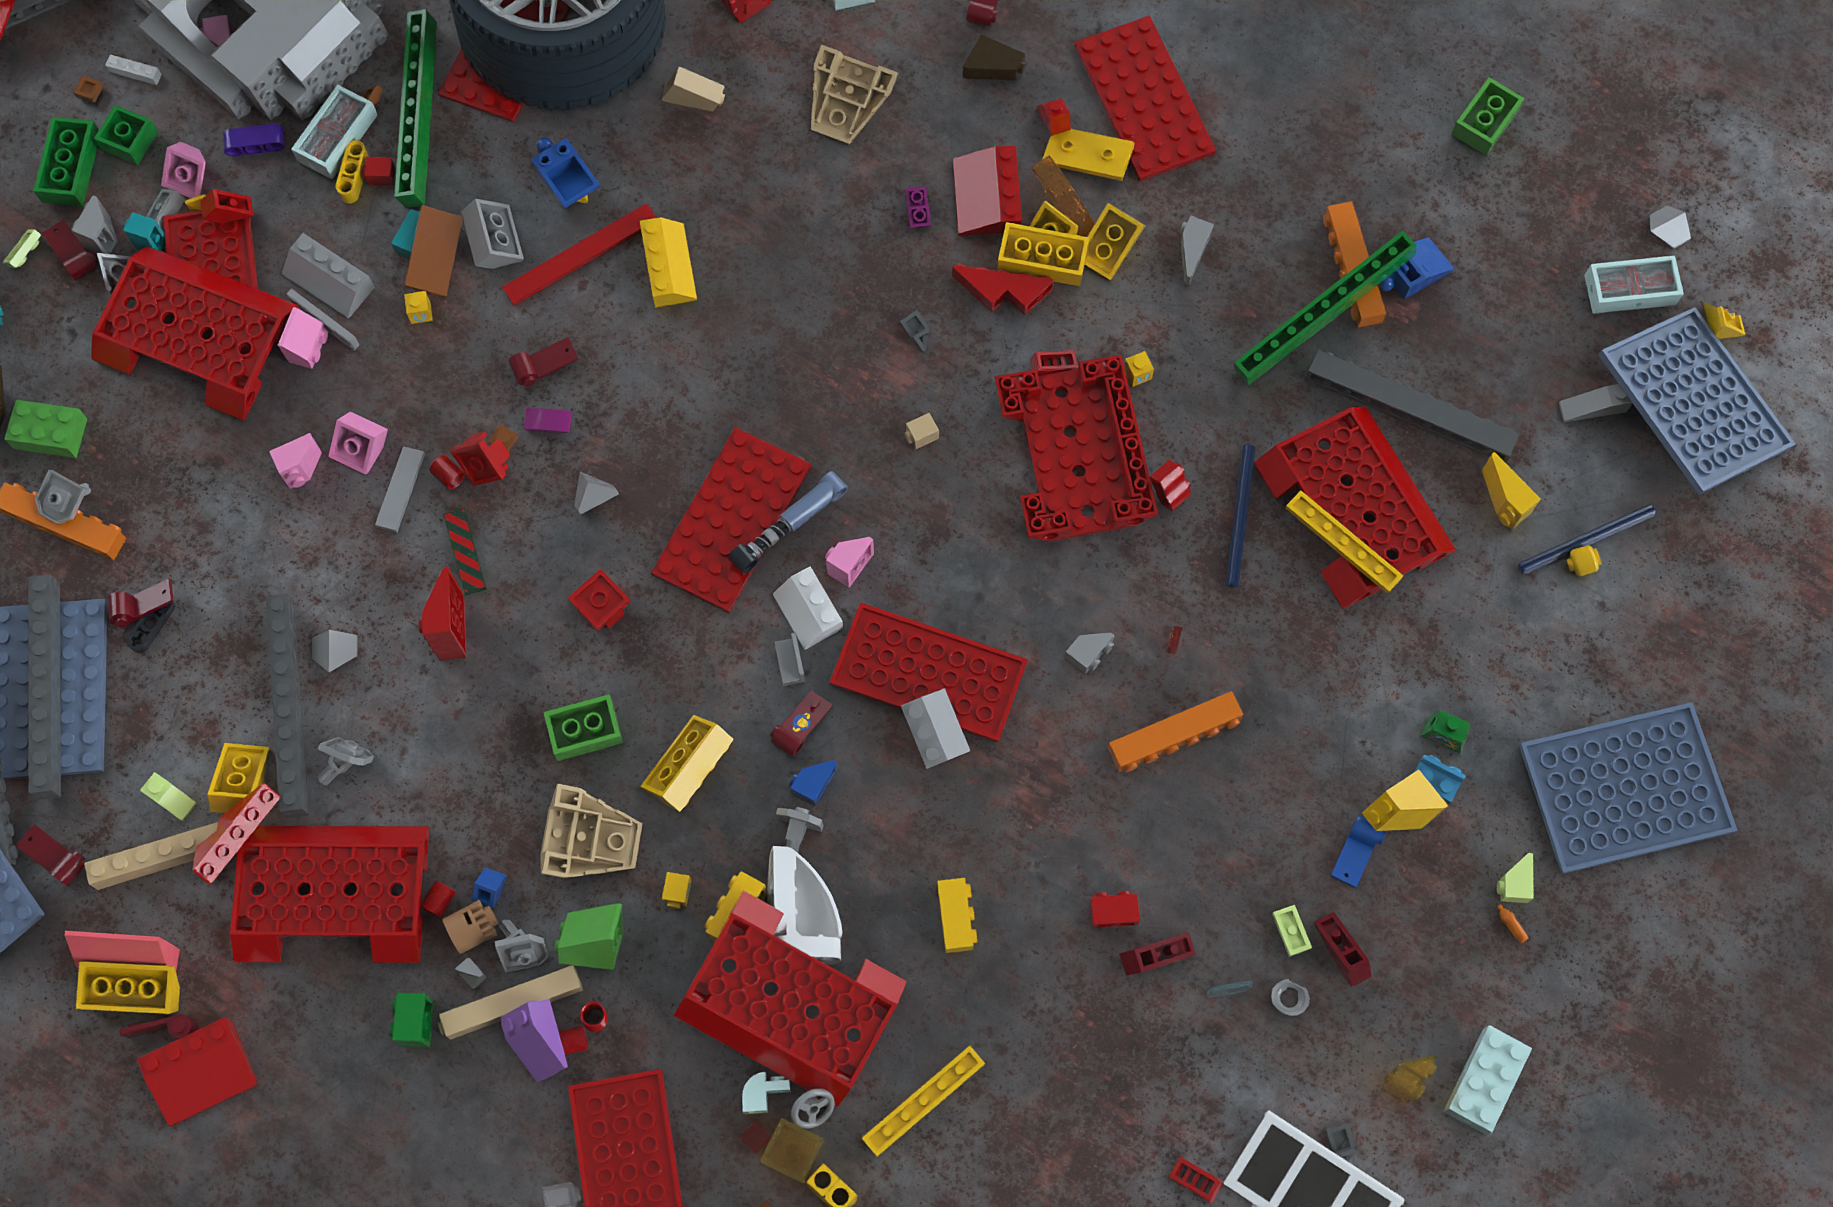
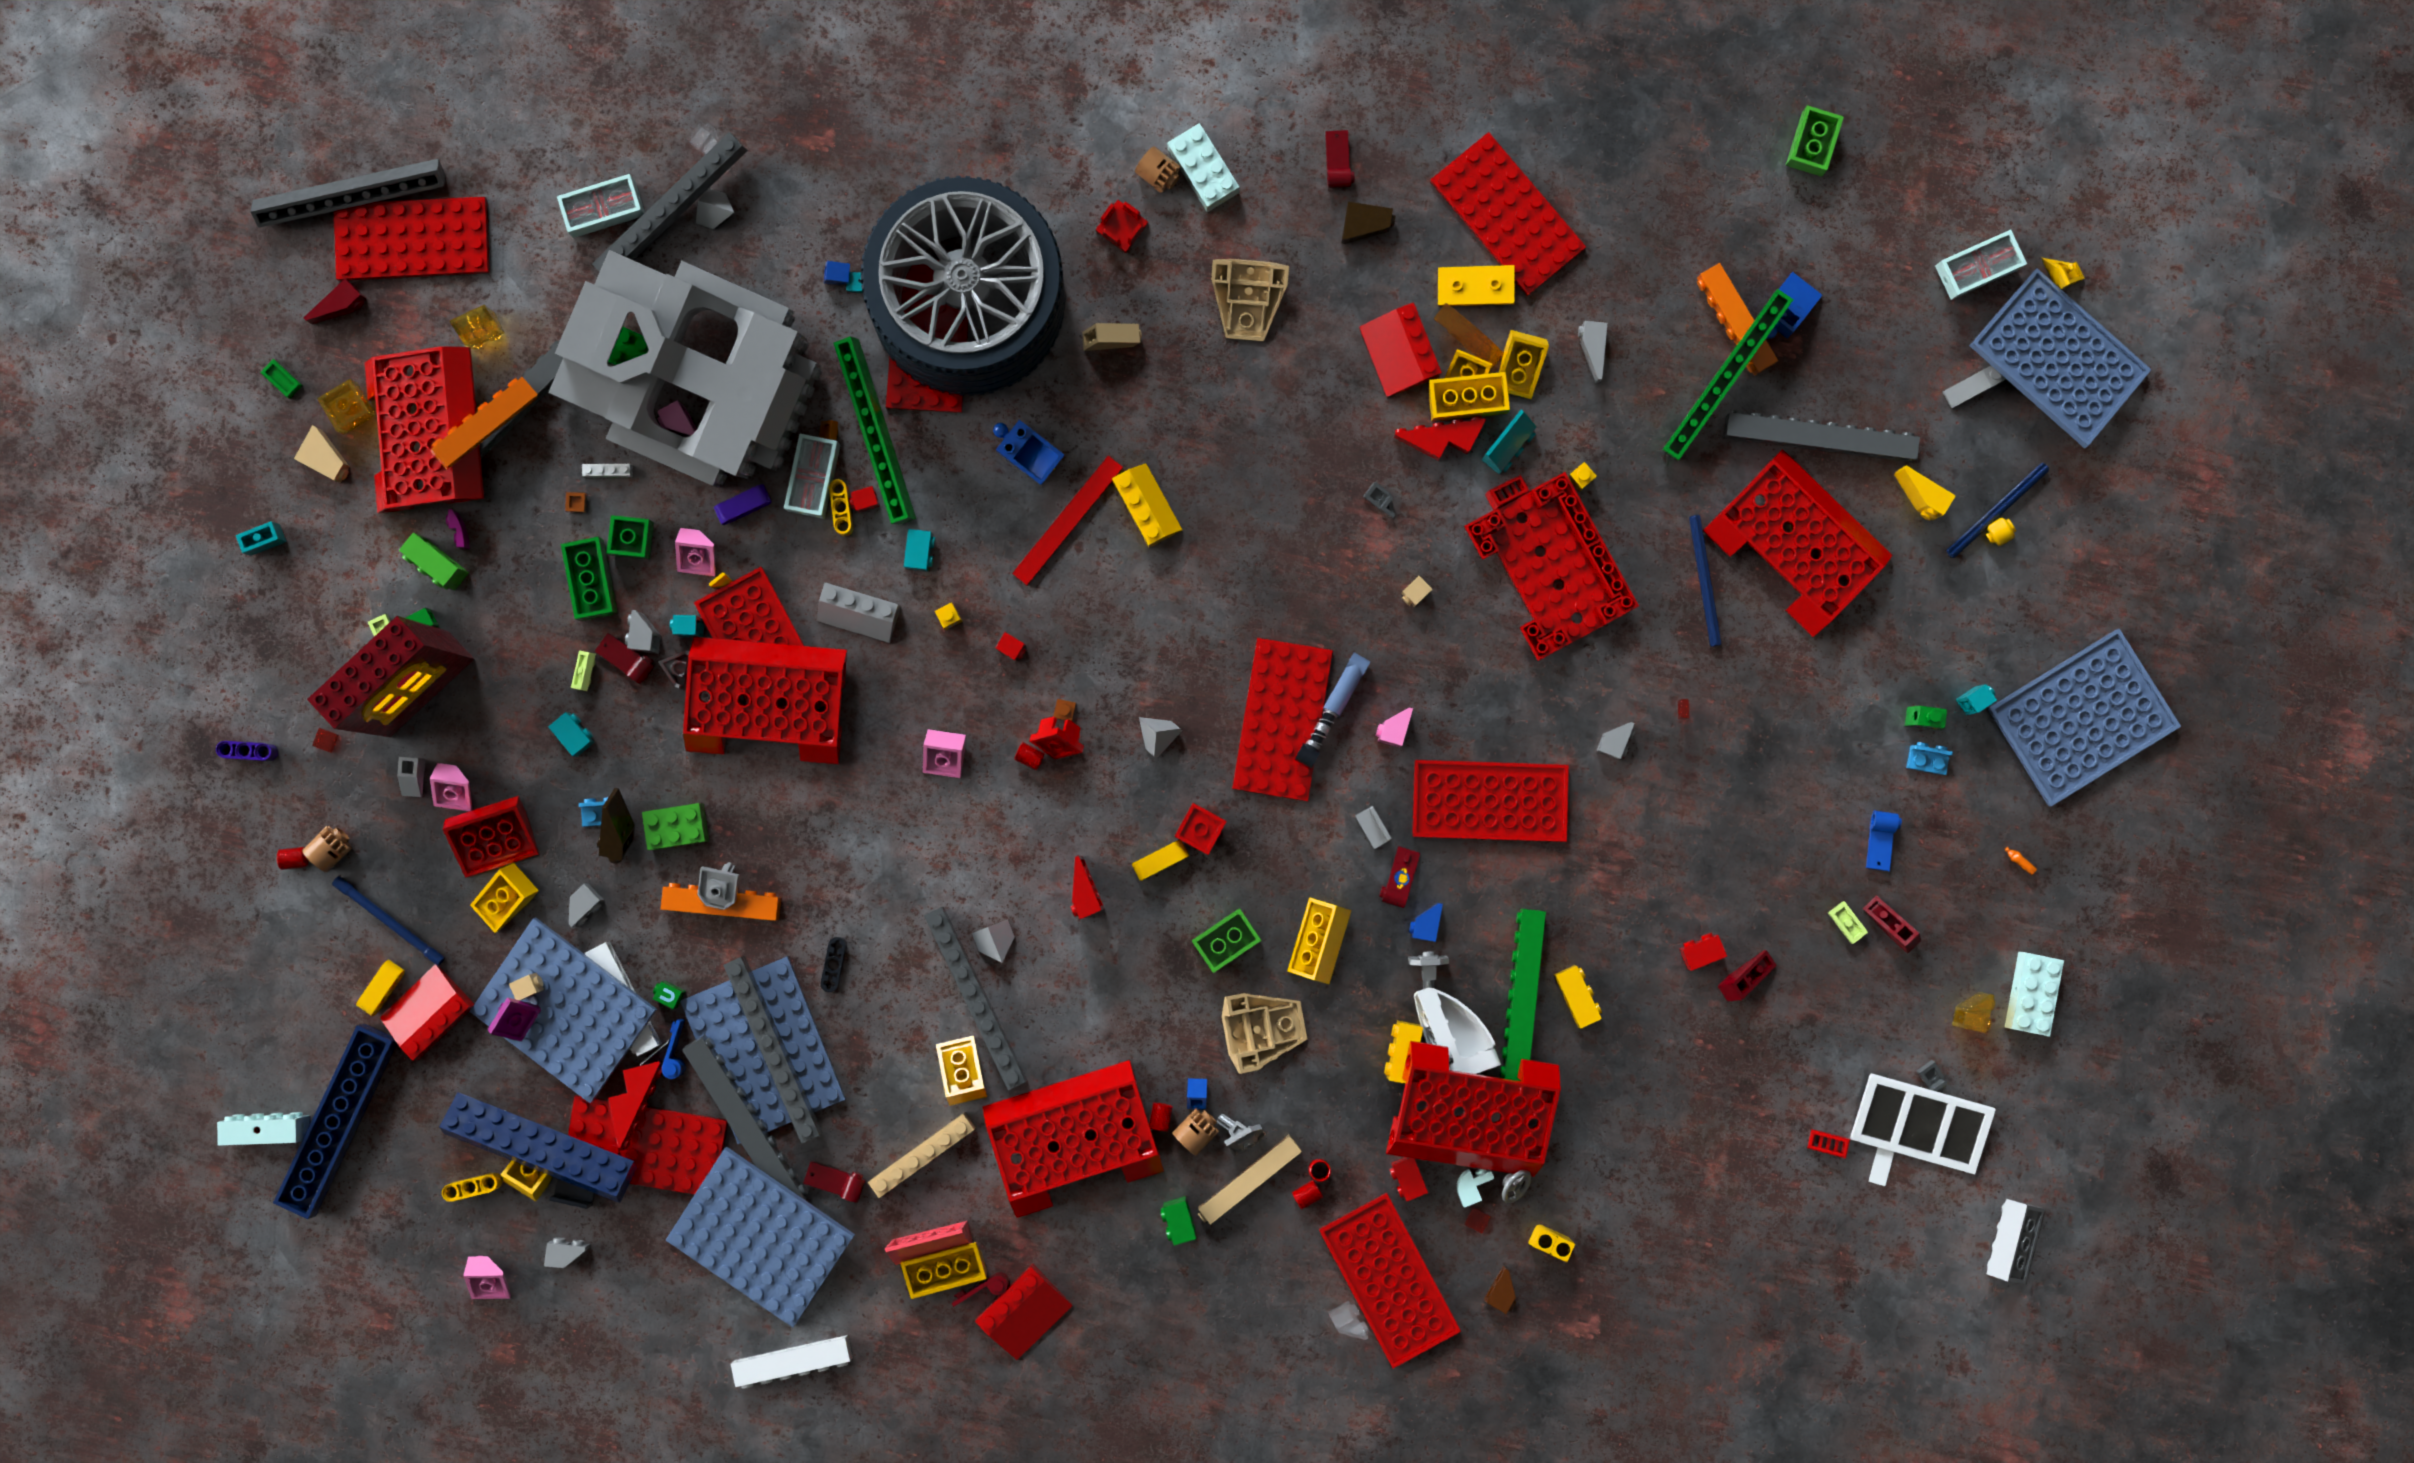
camera: 15 degrees left, 15 degrees up
dark red door [107,578,174,627] -> none
yellowish green slope [140,772,198,821] -> none
light grey slope [146,189,185,233] -> none
slope [192,783,281,885] -> none
red slope [200,189,254,223] -> none
bright pink slope [269,433,322,489] -> none
bright pink slope [278,307,328,369] -> none
light grey tile [287,288,359,350] -> none
light grey piece [317,737,374,786] -> none
light grey tile [375,446,425,533] -> none
dark orange tile [404,205,463,298] -> none
tile [443,508,487,596] -> none
light grey slope [455,958,486,989] -> none
light grey slope [461,199,524,269] -> none
medium lavender slope [500,999,568,1082] -> none
dark red door [509,337,579,386] -> none
magenta slope [524,408,572,433] -> none
bright green slope [555,904,623,970] -> none
yellow brick [662,872,692,909] -> none
clear yellow brick [760,1118,825,1185] -> none
white slope [773,566,843,650] -> none
yellow plate [862,1046,985,1157] -> none
light grey slope [901,688,971,769] -> none
magenta slope [905,186,931,228] -> none
red slope [1037,98,1071,136] -> none
orange brick [1108,691,1244,772] -> none
red brick [1150,460,1191,511] -> none
clear light blue piece [1207,980,1252,998] -> none
light grey piece [1271,979,1310,1016] -> none
yellow plate [1285,491,1403,594] -> none
yellow slope [1362,770,1448,831] -> none
yellowish green slope [1497,853,1533,903] -> none
slope [1649,206,1691,249] -> none
none -> red brick [995,632,1026,661]
none -> yellow beam [1131,839,1189,881]
none -> red brick [1389,1157,1428,1201]
none -> teal slope [1481,409,1537,474]
none -> green brick [1499,909,1546,1082]
none -> teal brick [1956,684,1997,715]

